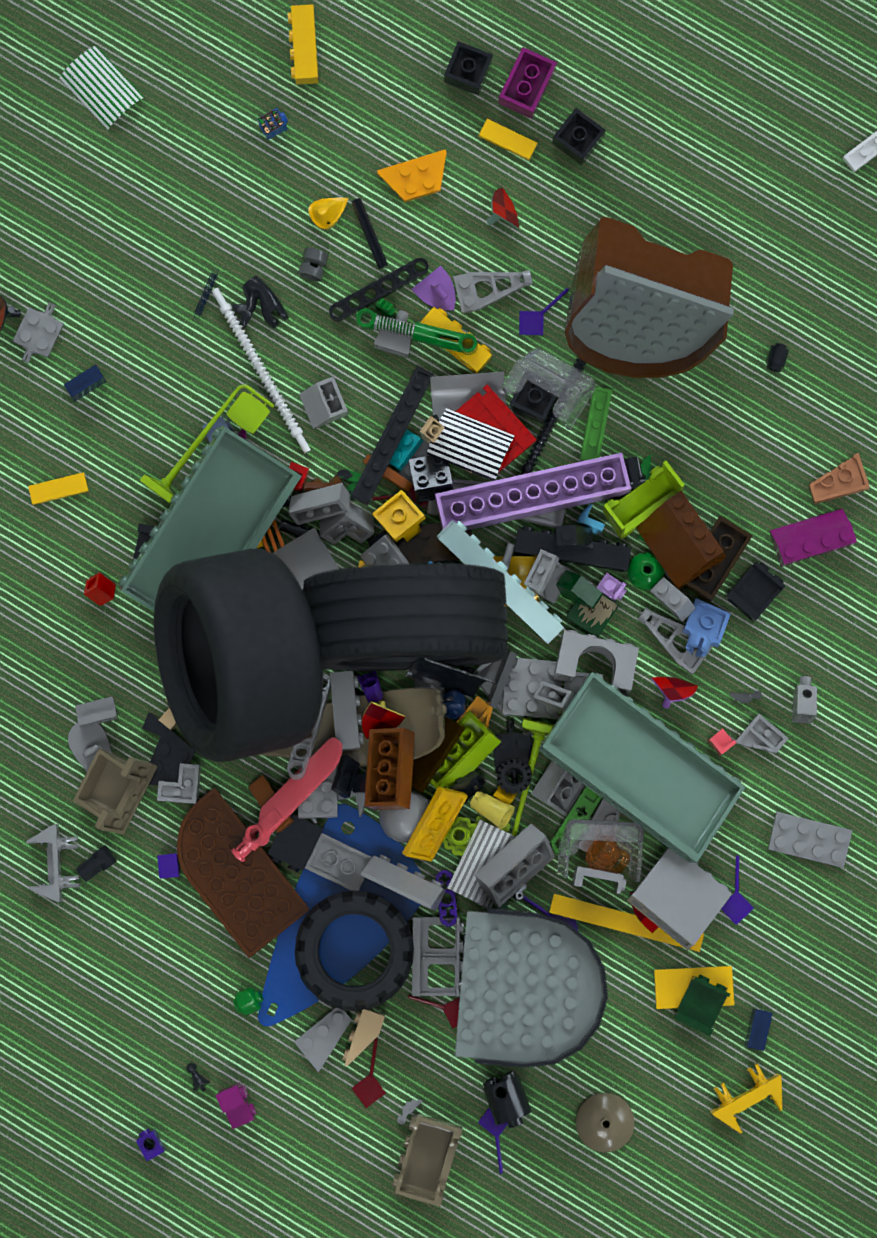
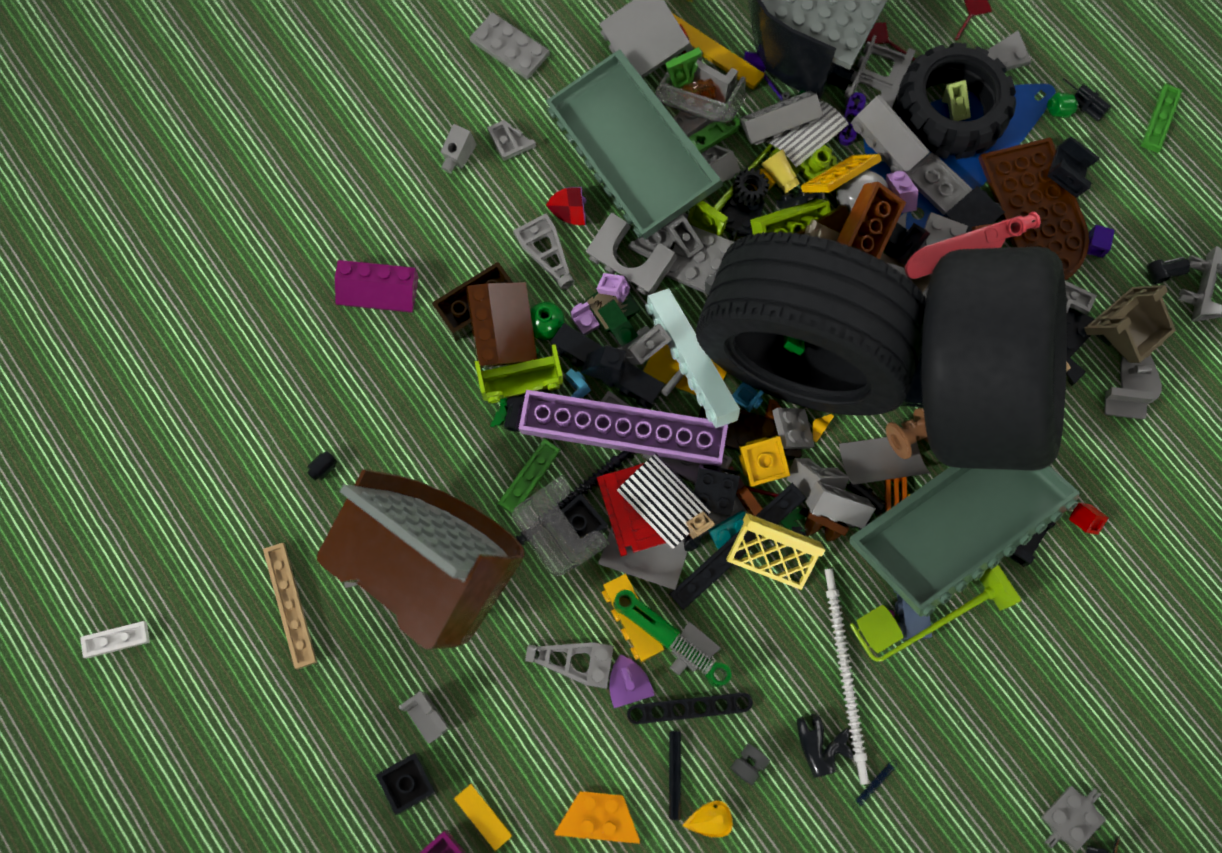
camera: 155 degrees left, 10 degrees down
yellow tile [28,472,89,505] -> none
dark blue panel [64,365,107,402] -> none
dark purple brick [136,1128,166,1161] -> none
black piece [186,1063,210,1092] -> none
magenta brick [215,1082,257,1129] -> none
red panel [289,462,310,492] -> none
light grey slope [299,376,348,429] -> none
tan slope [342,1009,385,1066] -> none
green plate [376,298,396,318] -> none
shield [487,187,519,229] -> none
dark purple piece [519,288,569,336] -> none
light grey brick [650,577,696,622] -> none
medium blue plate [682,598,731,657] -> none
coral panel [707,729,737,756] -> none
dark purple piece [721,855,754,925] -> none
black panel [725,561,785,623] -> none
dark grey piece [730,691,762,704] -> none
nougat wing [809,453,870,504] -> none
none -> tan plate [263,543,317,670]
none -> light grey panel [399,691,450,744]
none -> lavender bracket [596,273,630,303]
none -> bright green wing [665,47,702,90]
none -> light yellow fence [726,513,825,590]
none -> lavender brick [886,171,918,213]
none -> yellowish green slope [942,80,971,121]
none -> black panel [1047,136,1100,198]
none -> black piece [1063,78,1111,122]
none -> bright green tile [1141,83,1183,153]

